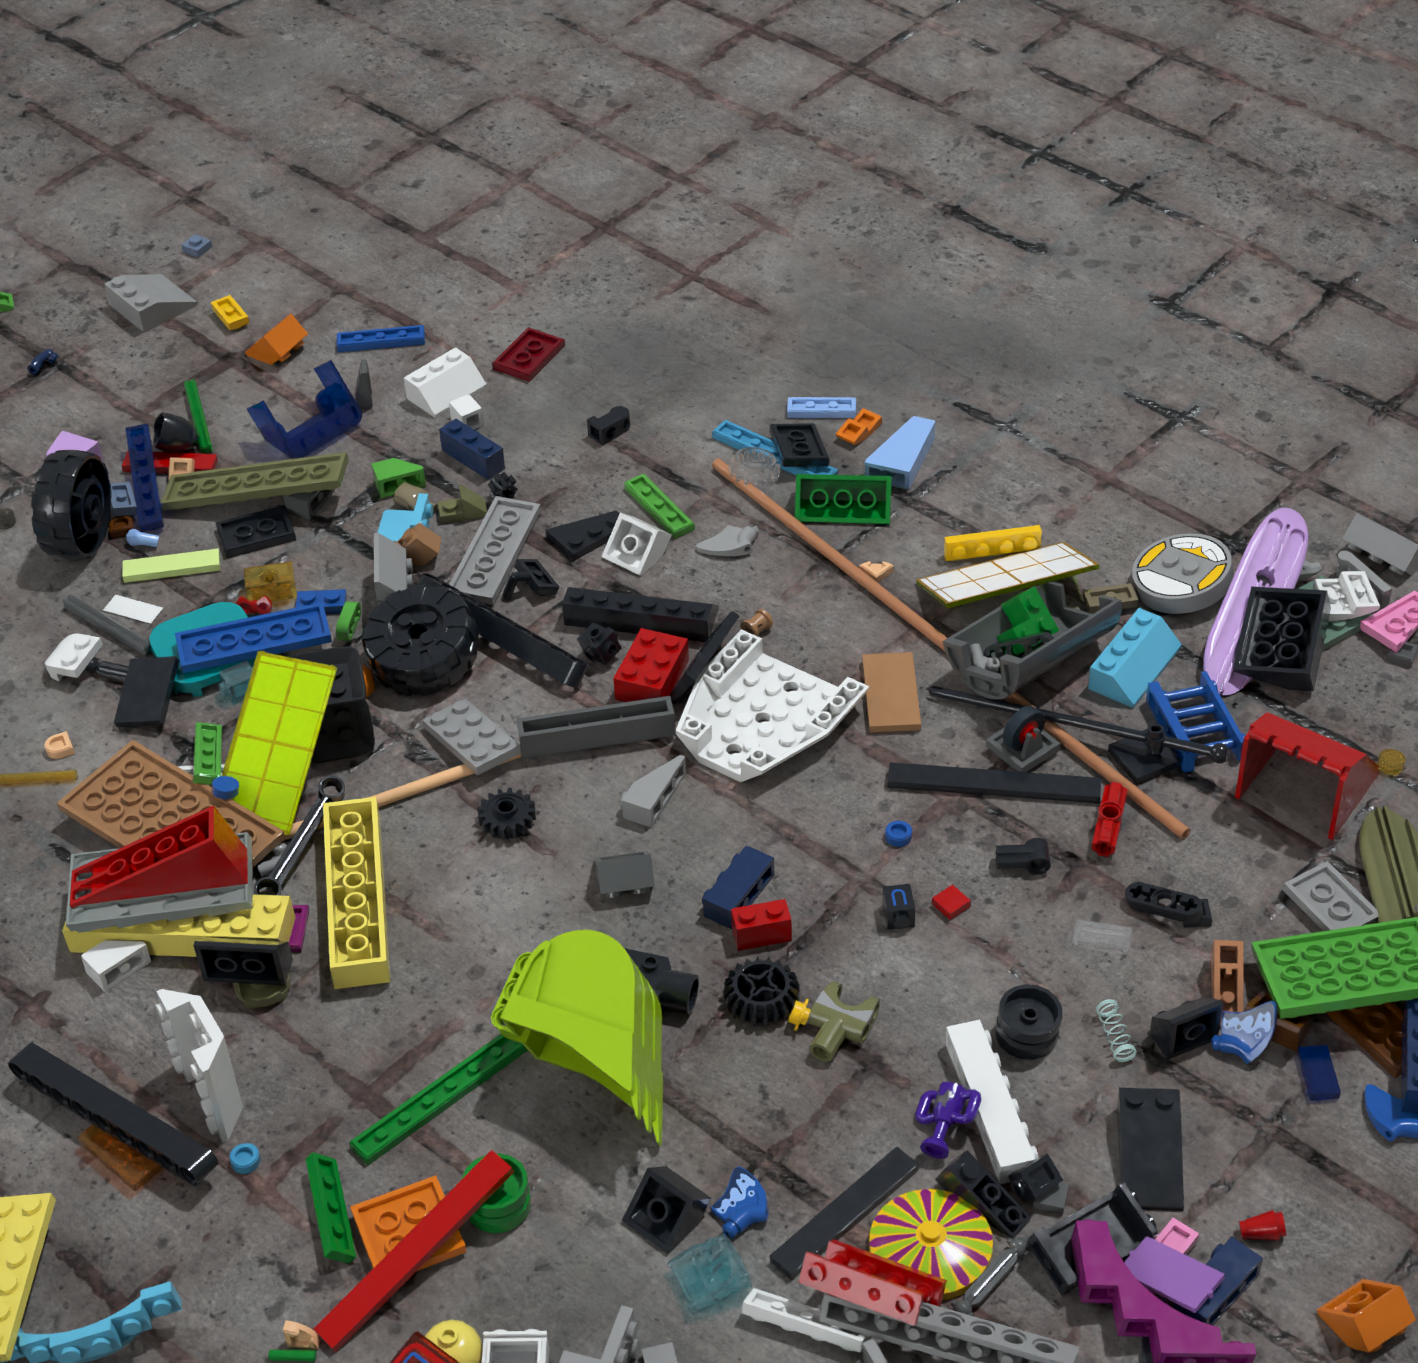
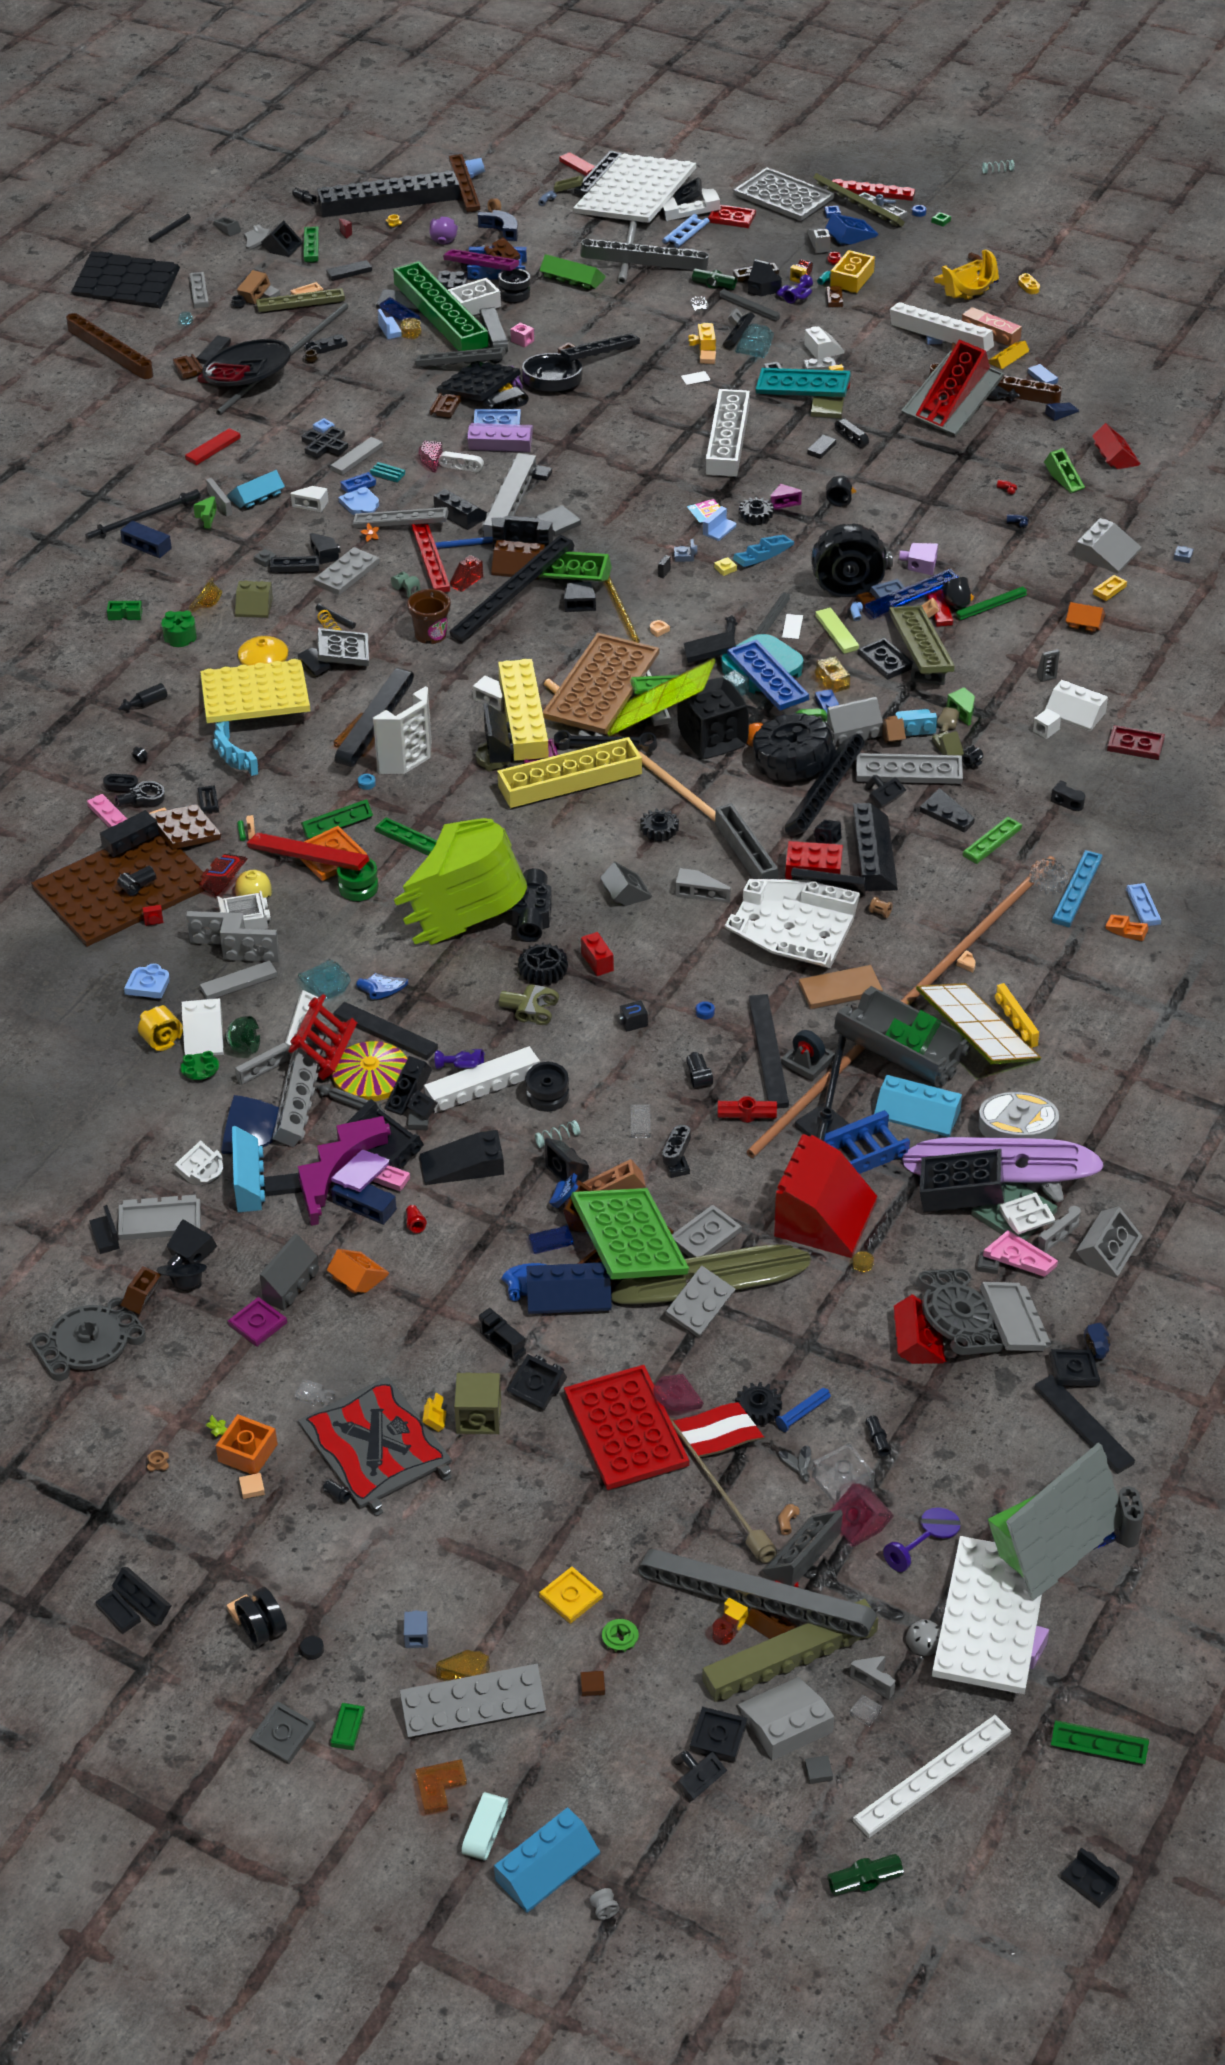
camera: 75 degrees right, 0 degrees up
white slope [44,634,103,681] -> none
red piece [66,805,253,932] -> none
blue tile [212,776,239,799] -> none
red piece [235,595,273,615] -> none
clear blue windscreen [247,360,362,459] -> none
blue tile [337,325,425,352] -> none
light grey plate [422,698,521,775] -> none
dark blue brick [439,419,505,480] -> none
white slope [602,513,671,576] -> none
black slope [622,1166,712,1253] -> none
light grey arm [696,524,759,556] -> none
dark blue brick [702,845,775,929] -> none
black tile [769,423,830,467] -> none
yellow plate [788,998,811,1031] -> none
green slope [795,474,892,524] -> none
light blue slope [865,416,935,490] -> none
red tile [932,884,971,920] -> none
light grey arm [969,643,1000,673] -> none
black beam [983,632,1054,660] -> none
dark tan plate [1083,583,1138,614] -> none

